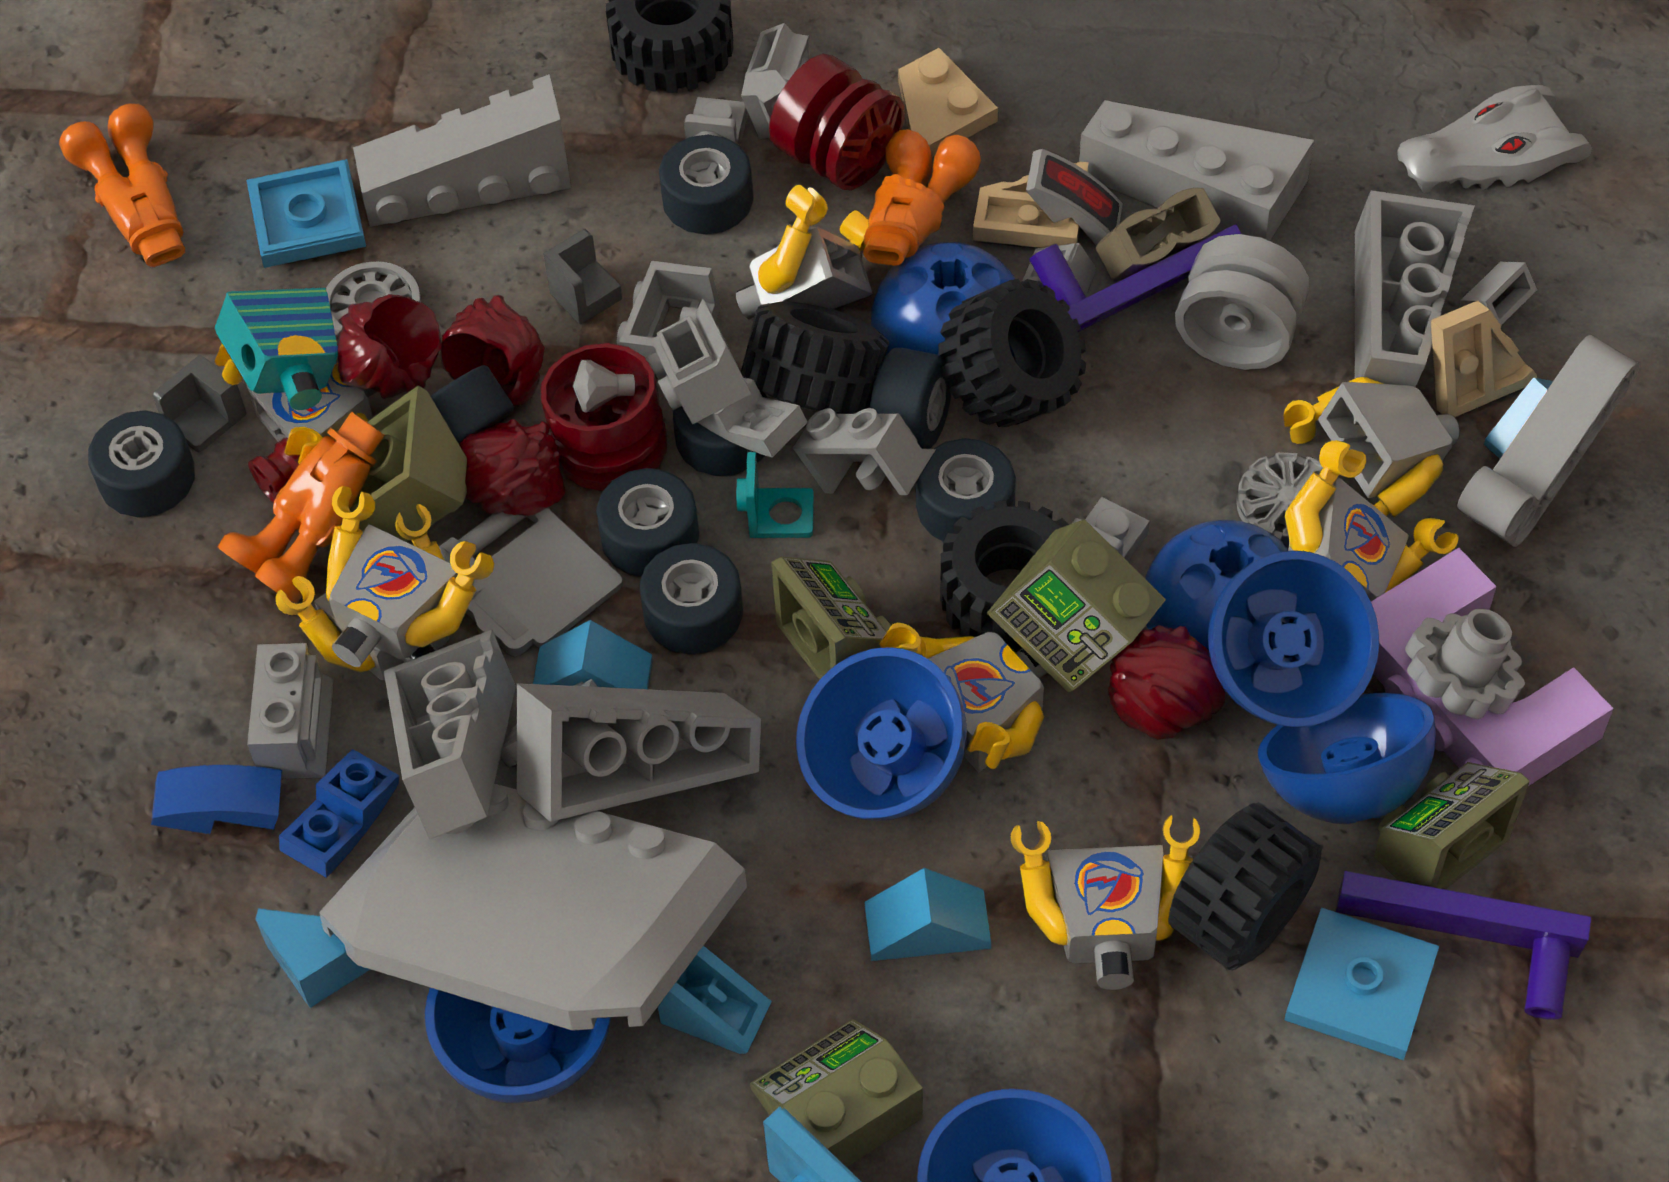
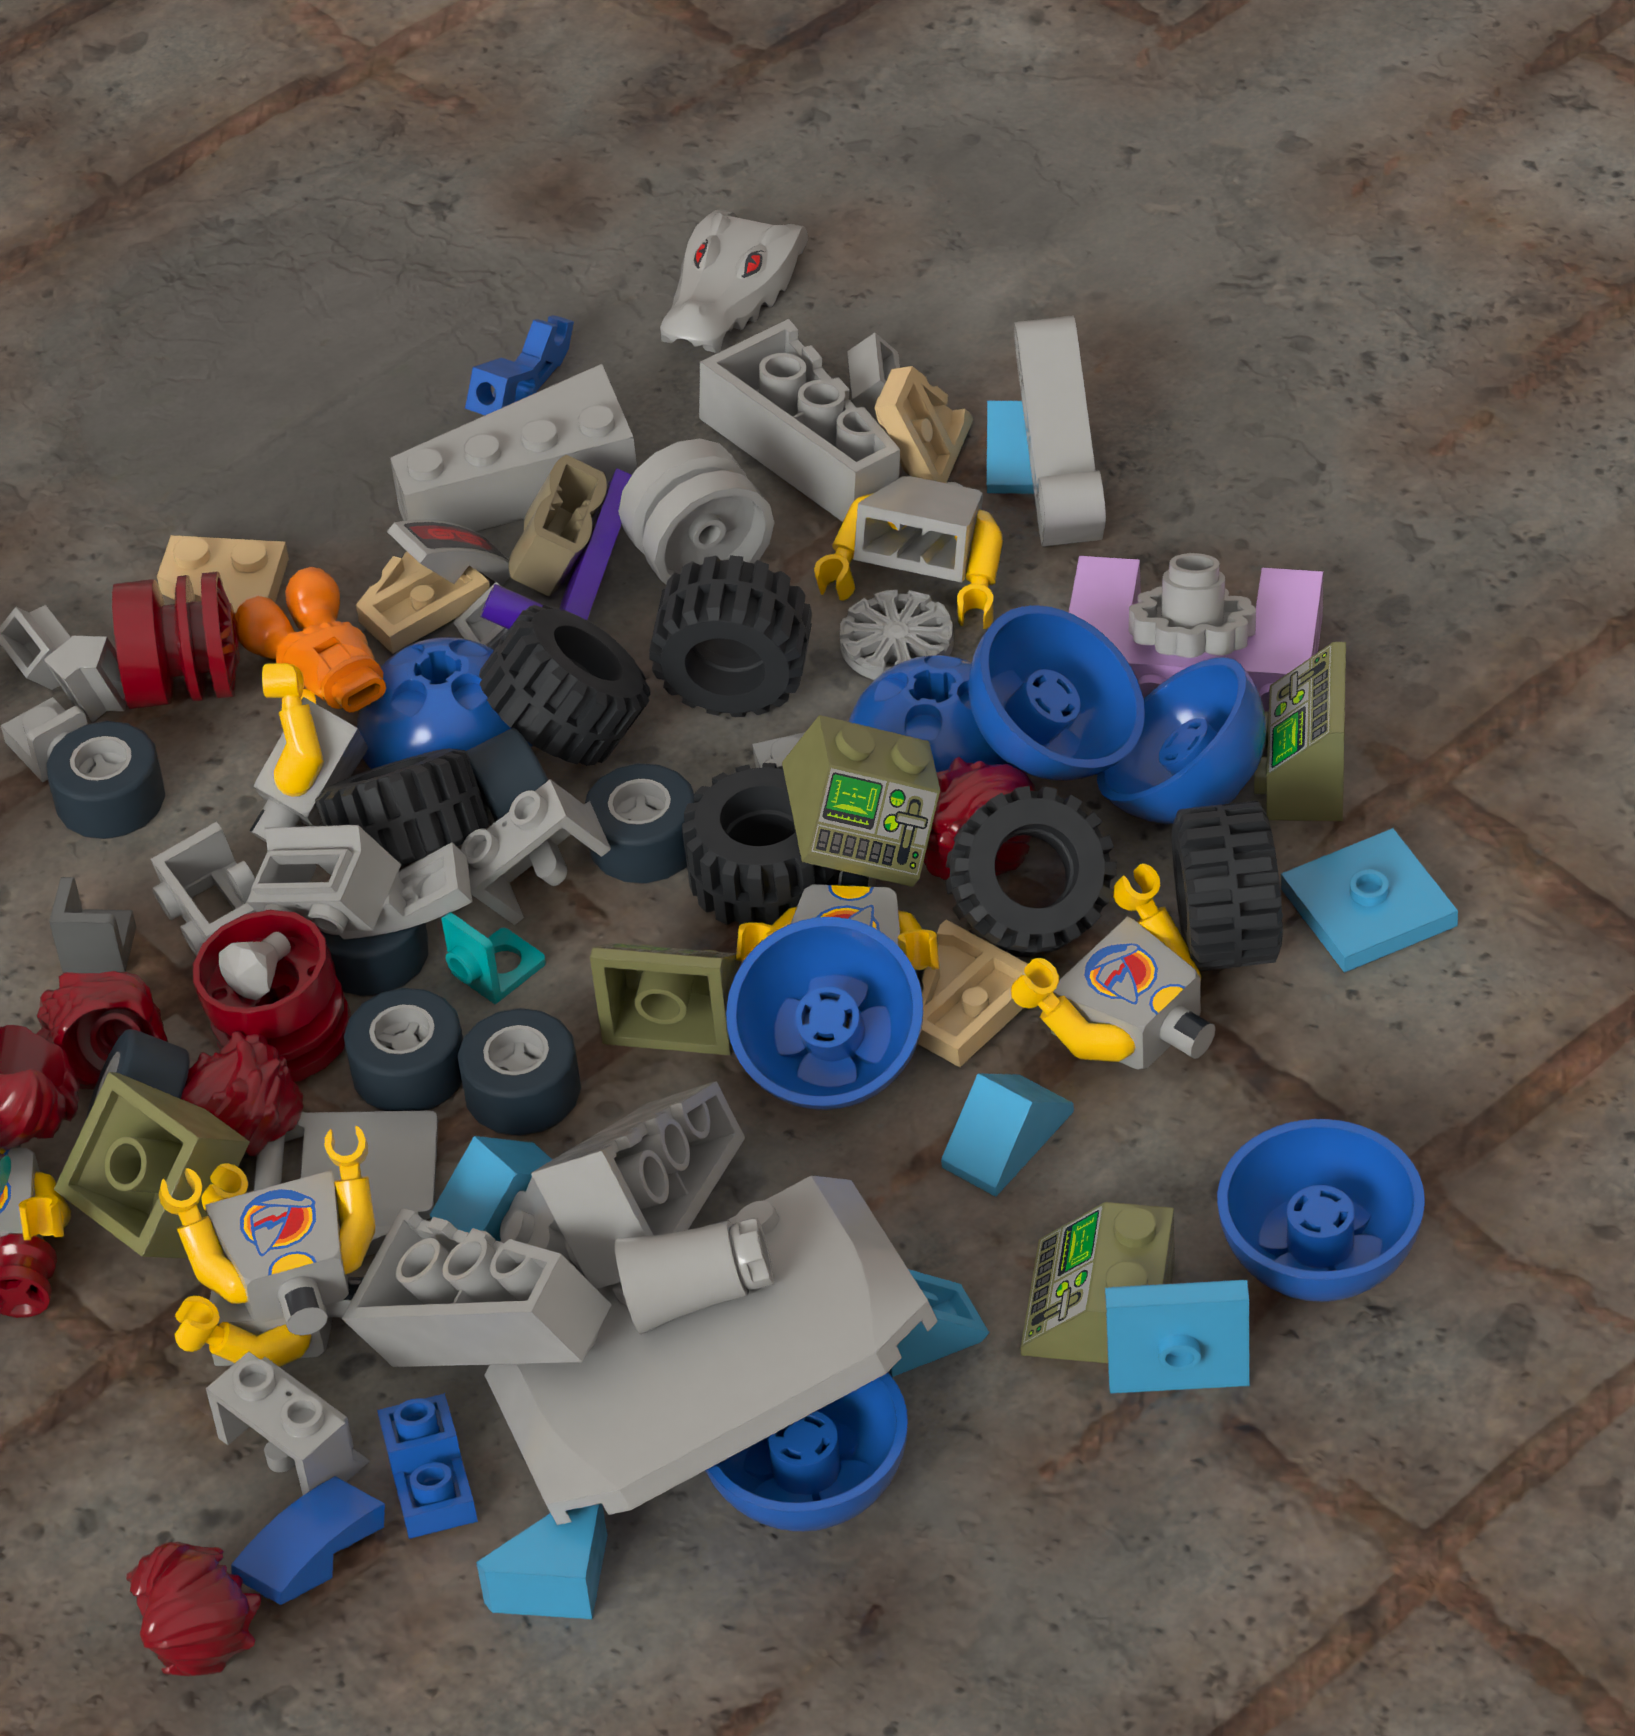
camera: 45 degrees left, 10 degrees down
orange piece [217,412,385,603] -> none
torso [1285,440,1459,601] -> none
dark purple piece [1335,871,1591,1020] -> none
none -> dark red hair [126,1542,261,1676]
none -> blue piece [465,315,574,415]
none -> light grey plant [615,1218,774,1335]
none -> black tyre [649,555,812,717]
none -> tan wing [918,919,1035,1067]
none -> black tyre [945,786,1117,956]

